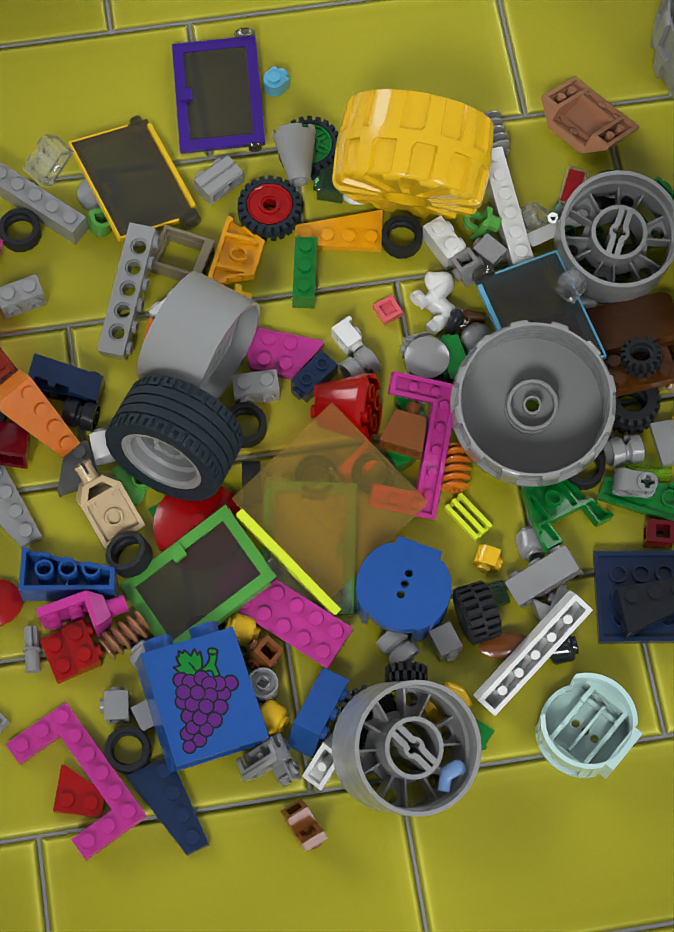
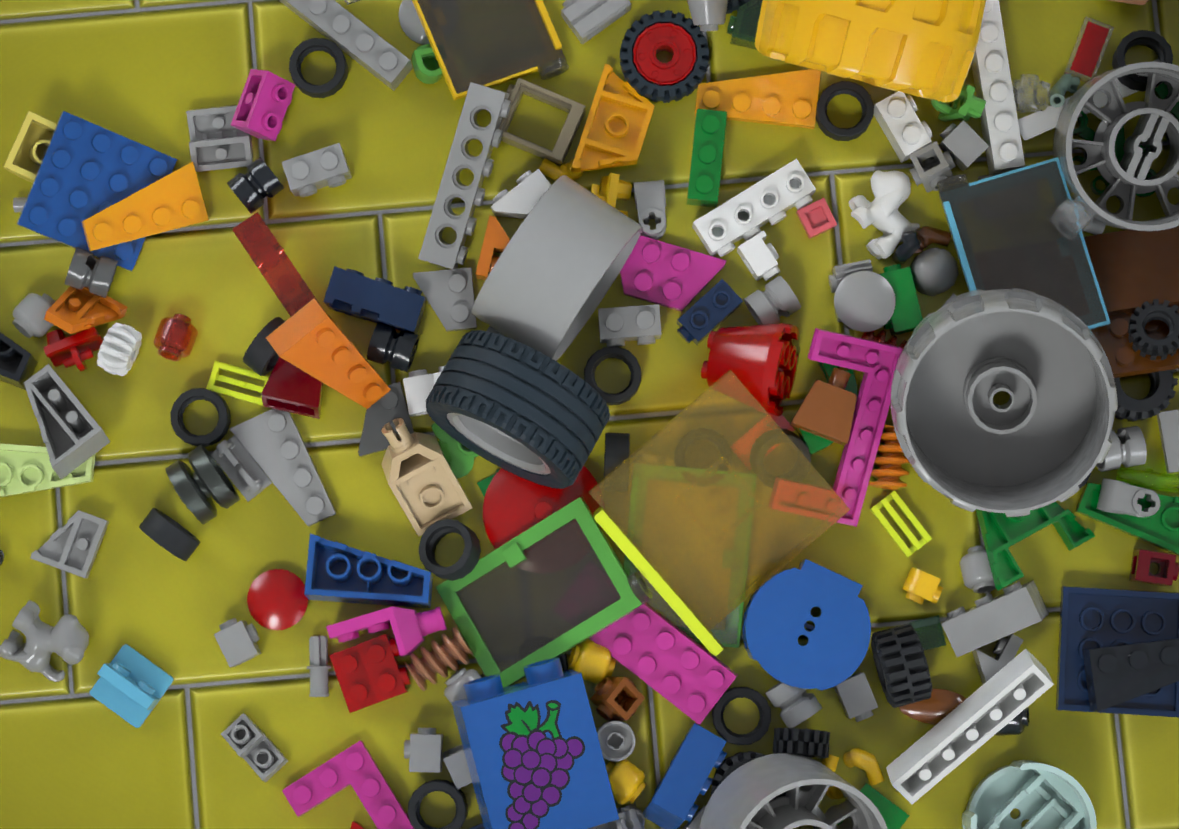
camera: 10 degrees right, 15 degrees up
none -> light grey wing [413,268,477,332]
none -> light grey piece [634,180,666,240]
none -> white brick [692,159,816,257]
none -> black tyre [712,687,771,746]

